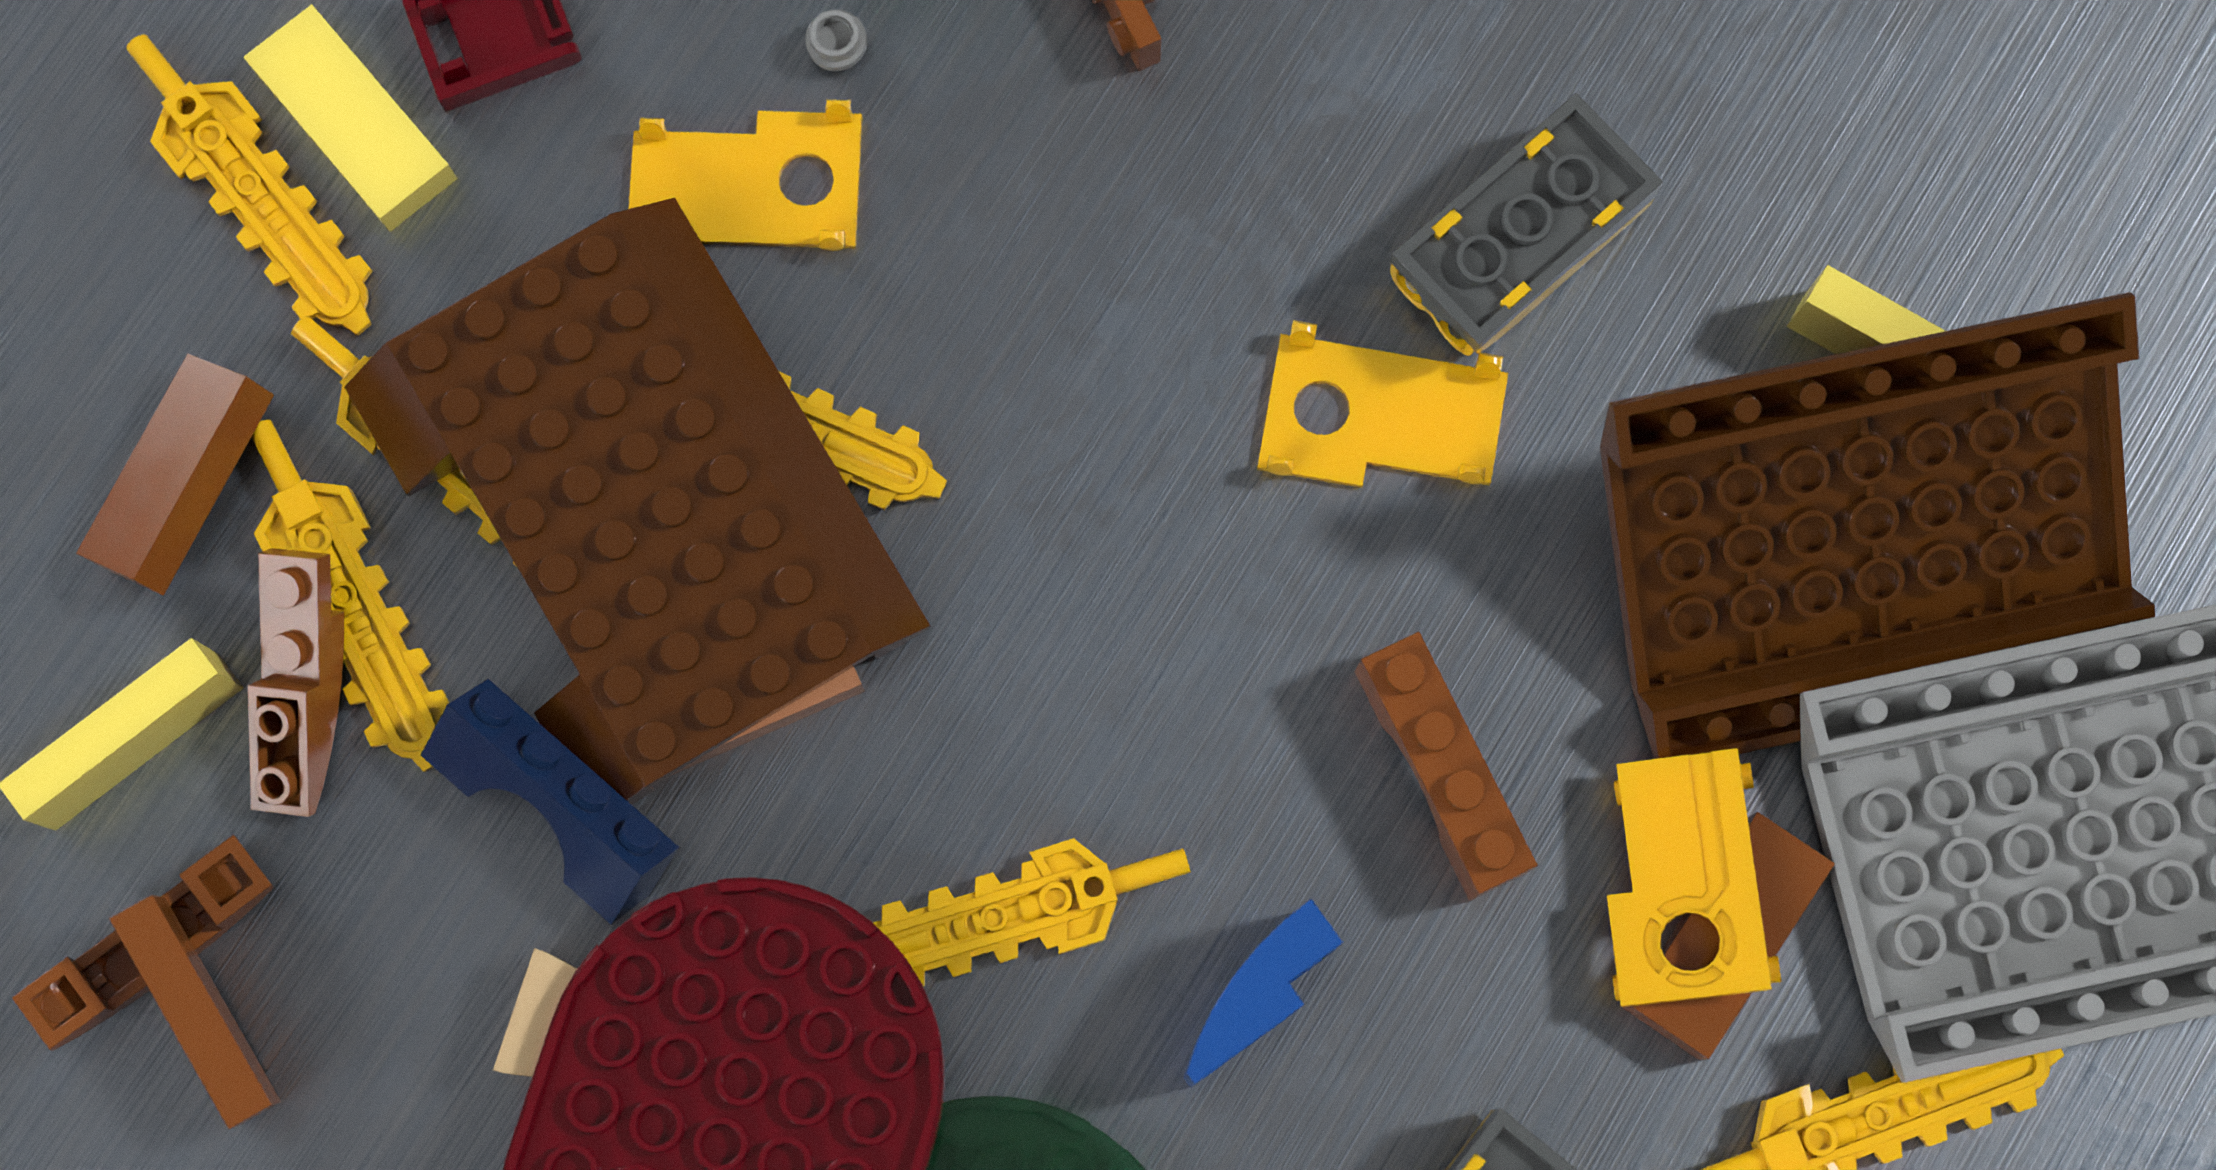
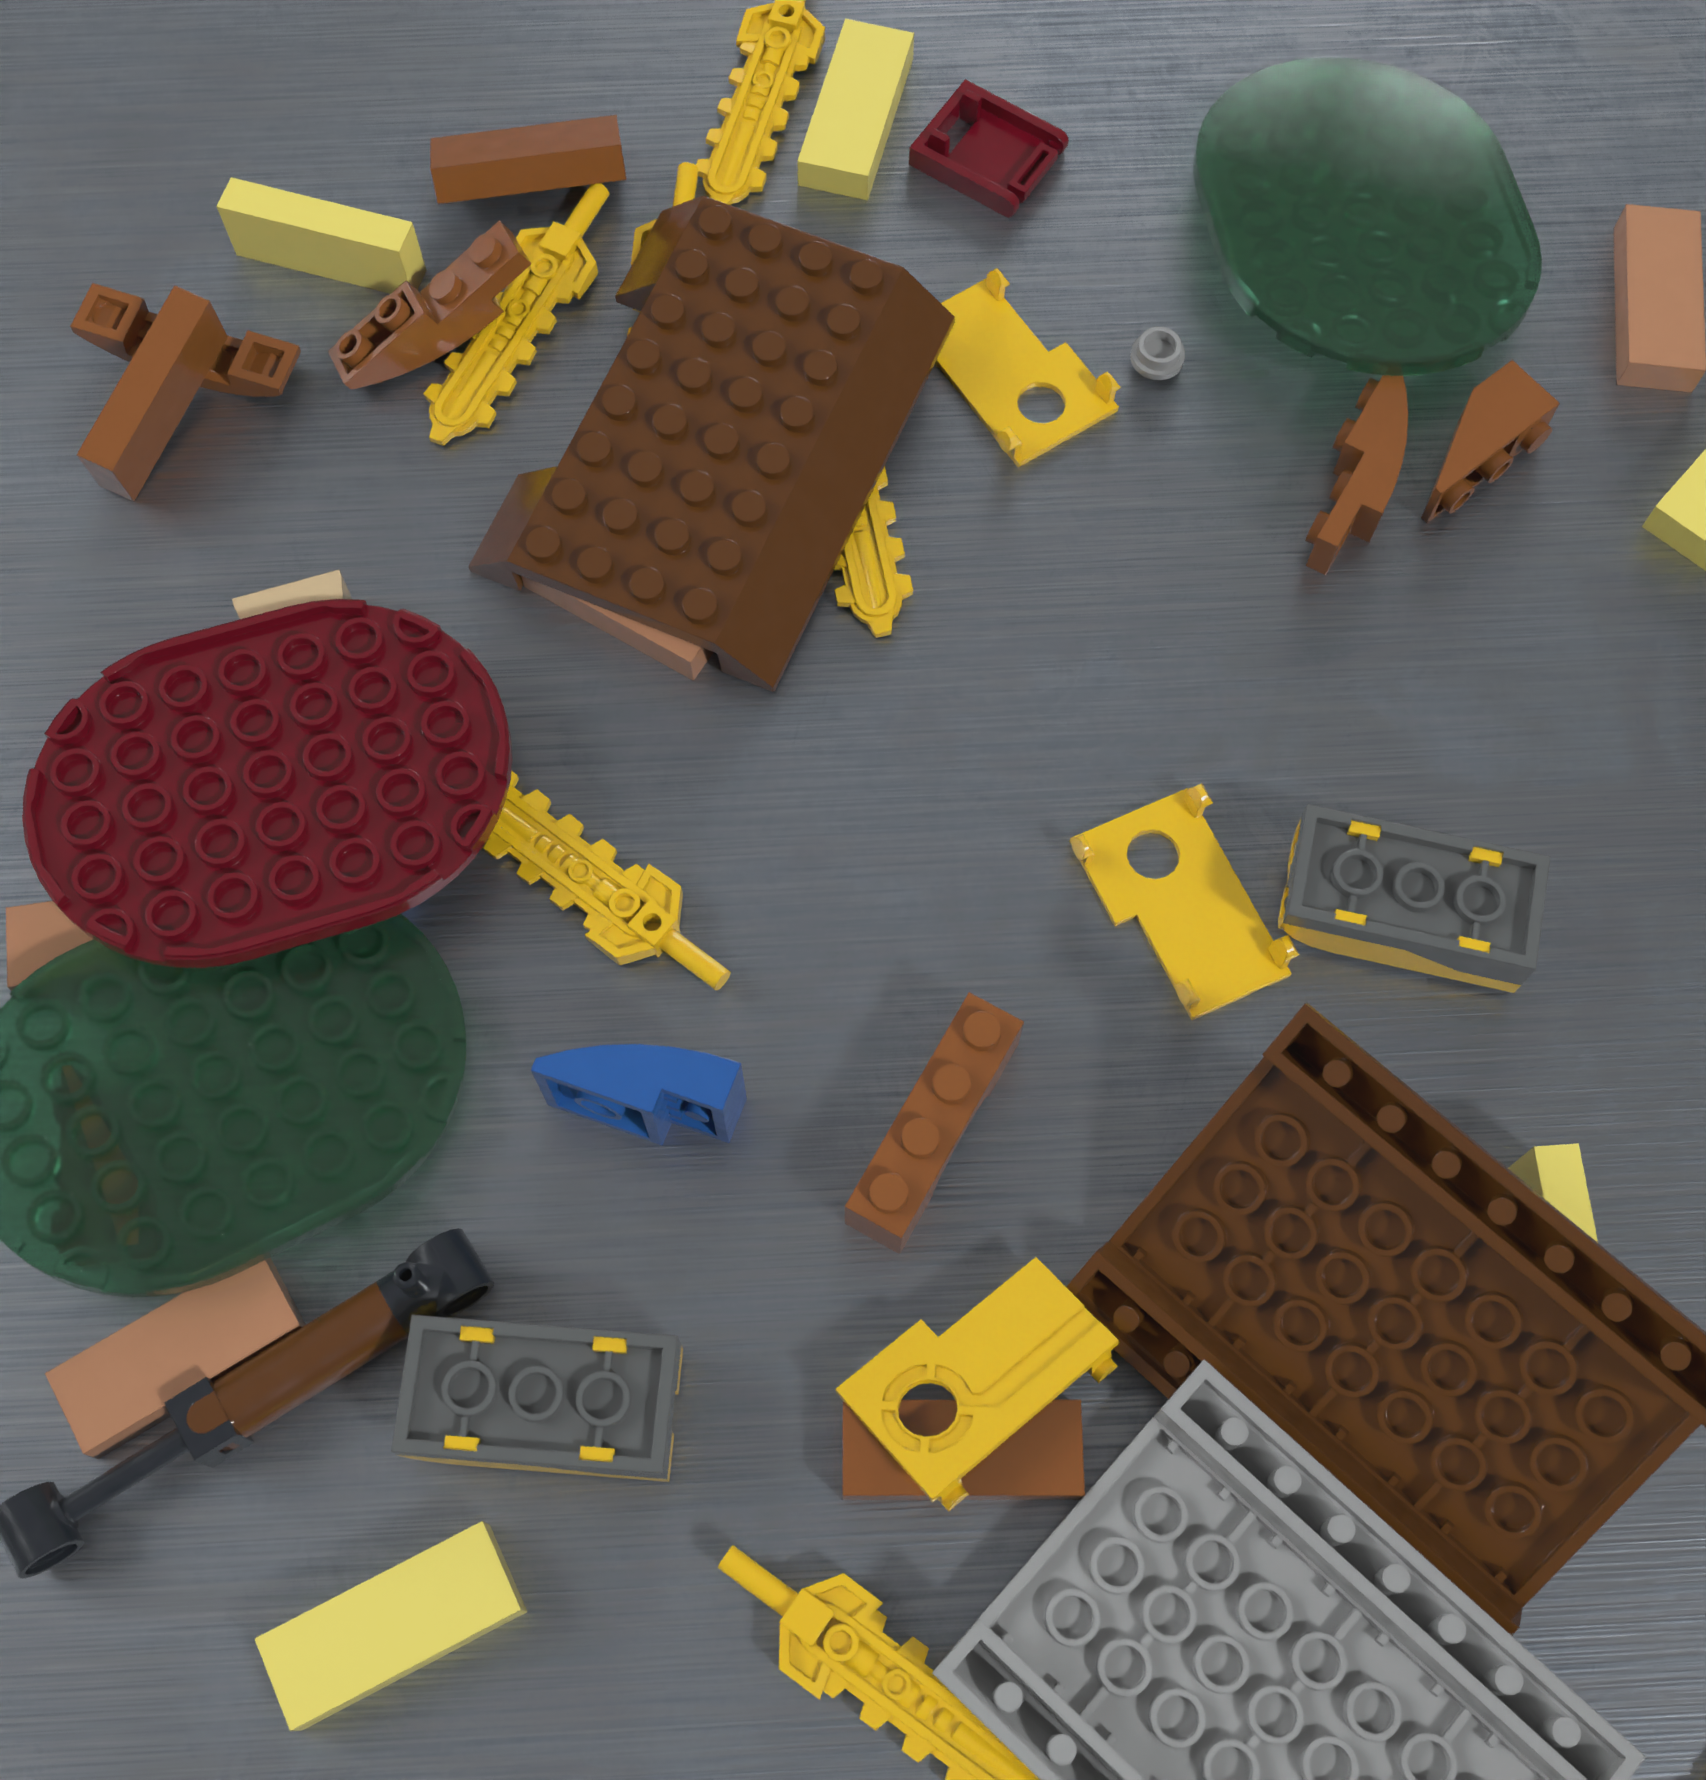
camera: 55 degrees right, 10 degrees down
dark blue arch [421,679,679,925] -> none

